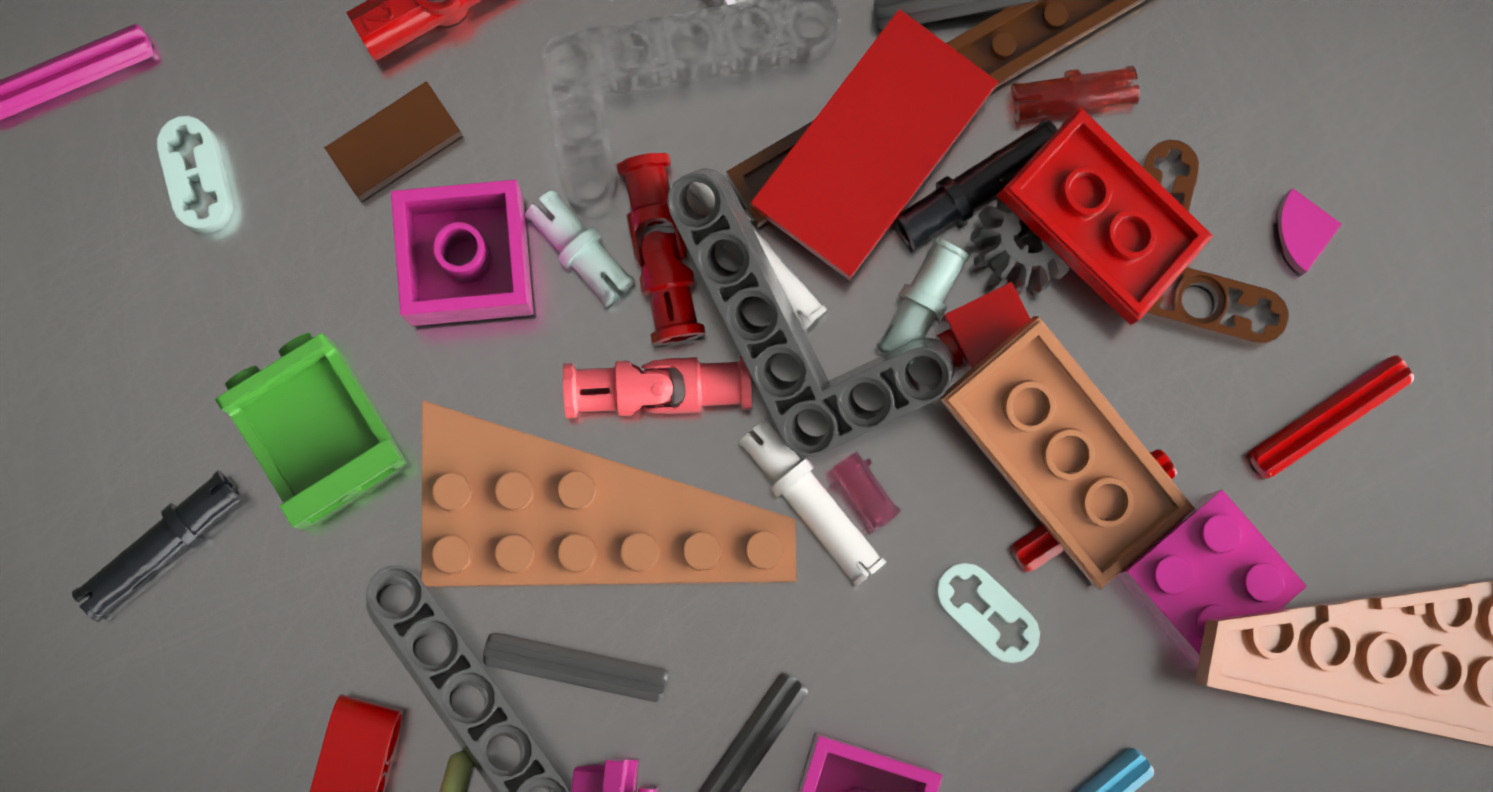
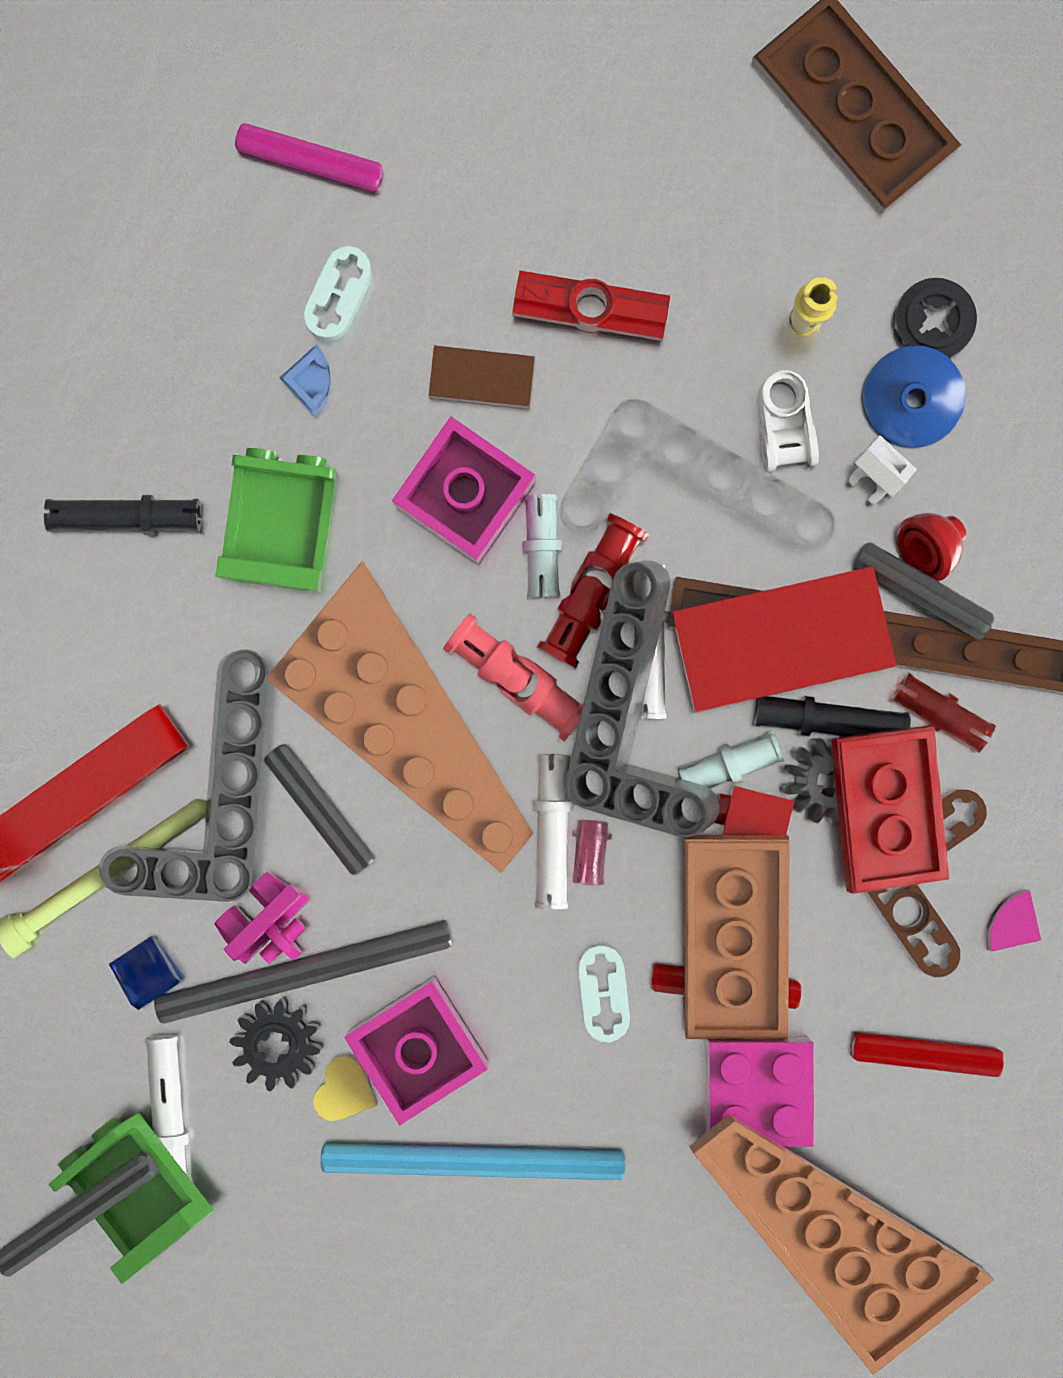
camera: 45 degrees right, 5 degrees up
none -> medium blue tile [279,344,331,417]

